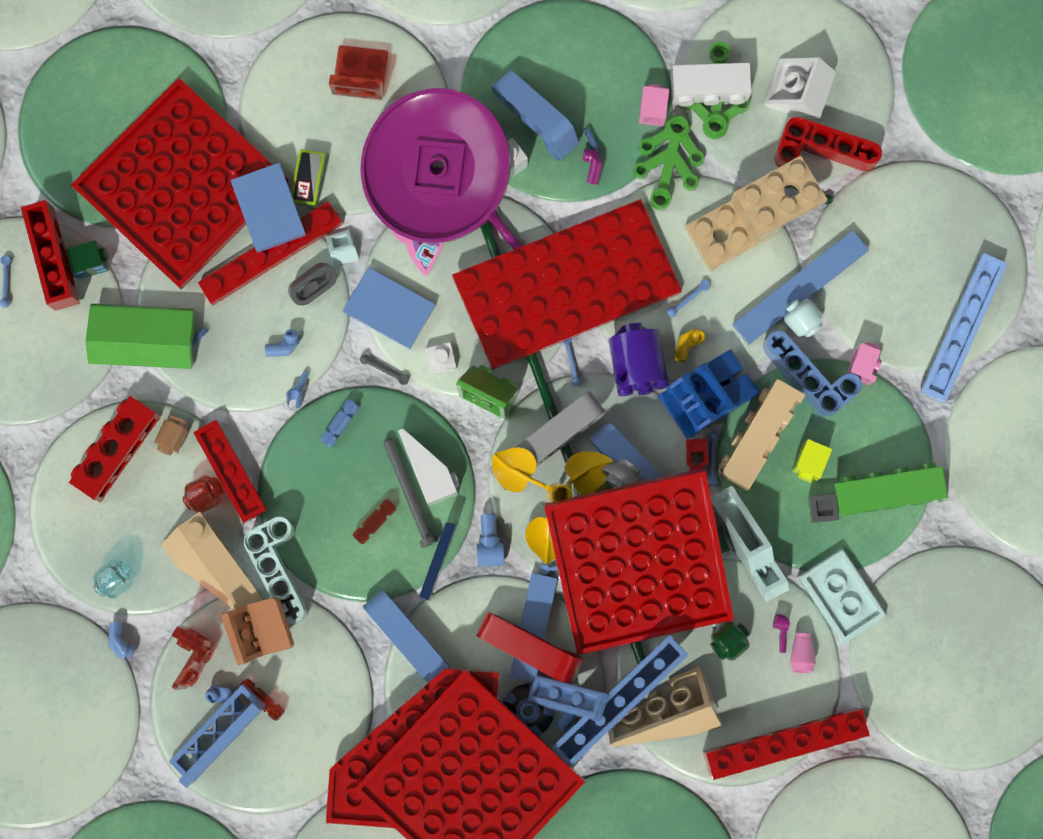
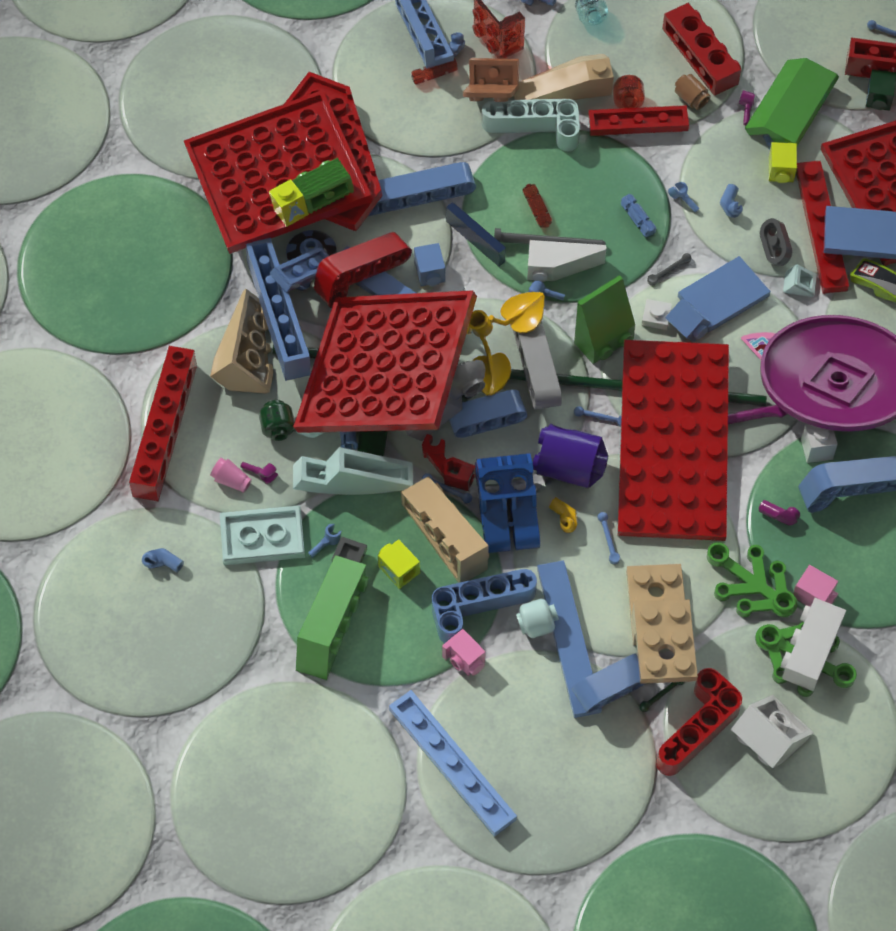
camera: 115 degrees right, 20 degrees down
medium blue pin [477,514,505,567] -> none
medium blue leg [583,129,601,152] -> none
none -> medium blue arm [142,548,184,572]
none -> neon yellow brick [269,179,309,227]
none -> bright green brick [292,158,354,214]
none -> medium blue hand [308,524,341,558]
none -> medium blue brick [414,243,445,286]
none -> medium blue hand [528,280,565,301]
none -> medium blue beam [572,654,646,713]
none -> medium blue brick [665,298,711,342]
none -> magenta hand [739,90,755,125]
none -> neon yellow brick [769,142,797,183]

